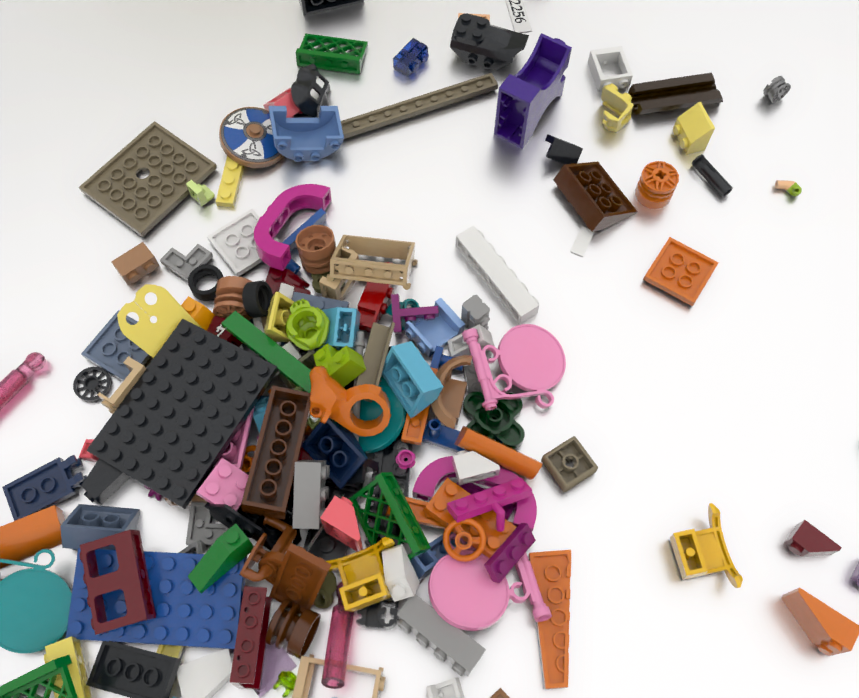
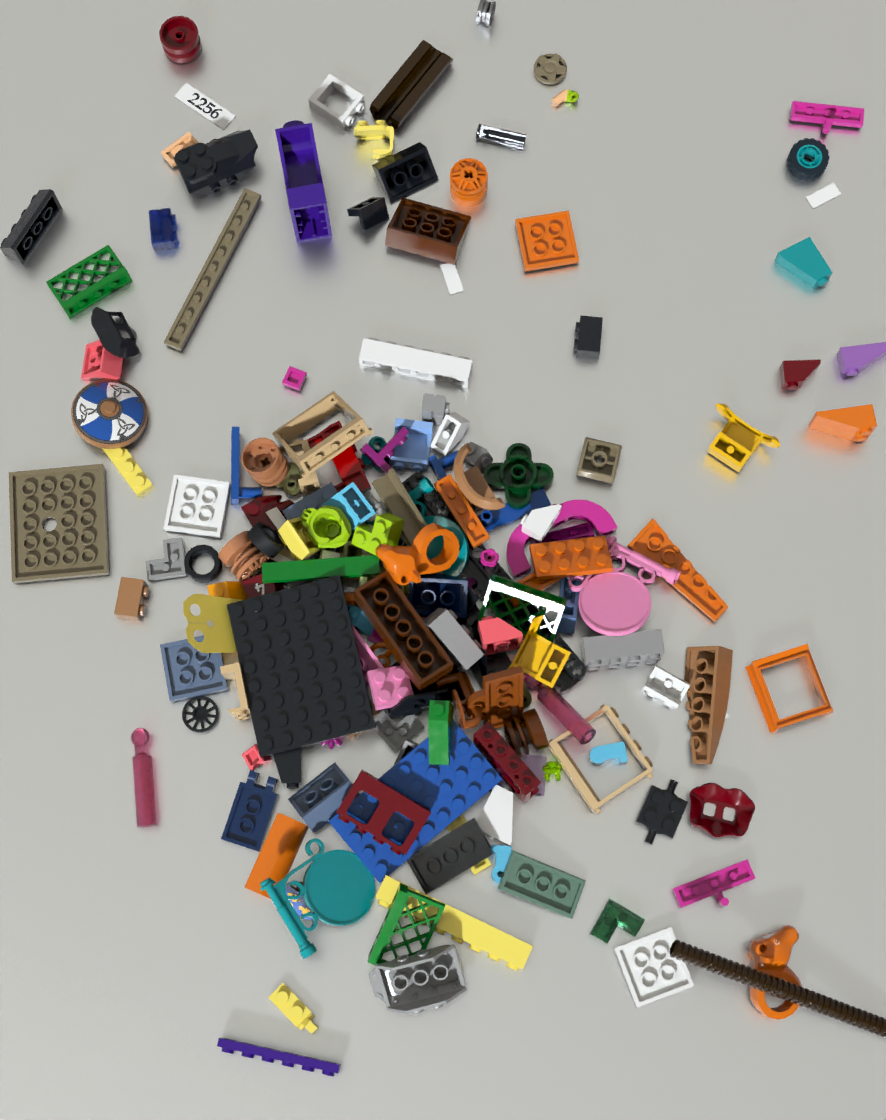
camera: 40 degrees left, 10 degrees up
yellowish green bracket [186,180,215,206] -> none
dark pink arch [254,184,332,271] -> none
medium blue cylinder [269,106,344,162] -> none
medium azure slope [382,341,444,418] -> none
white slope [382,544,420,602] -> none
orange piece [443,518,486,562] -> none
dark pink plate [447,477,532,532] -> none
orange brick [455,426,543,480] -> none
bright pink piece [462,324,566,411] -> none
magenta plate [484,523,536,583] -> none
light yellow slope [673,102,715,155] -> none
none -> dark pink plate [282,366,307,391]
none -> black slope [372,142,438,202]
none -> dark tan wheel [534,54,567,85]
none -> black brick [573,316,603,359]

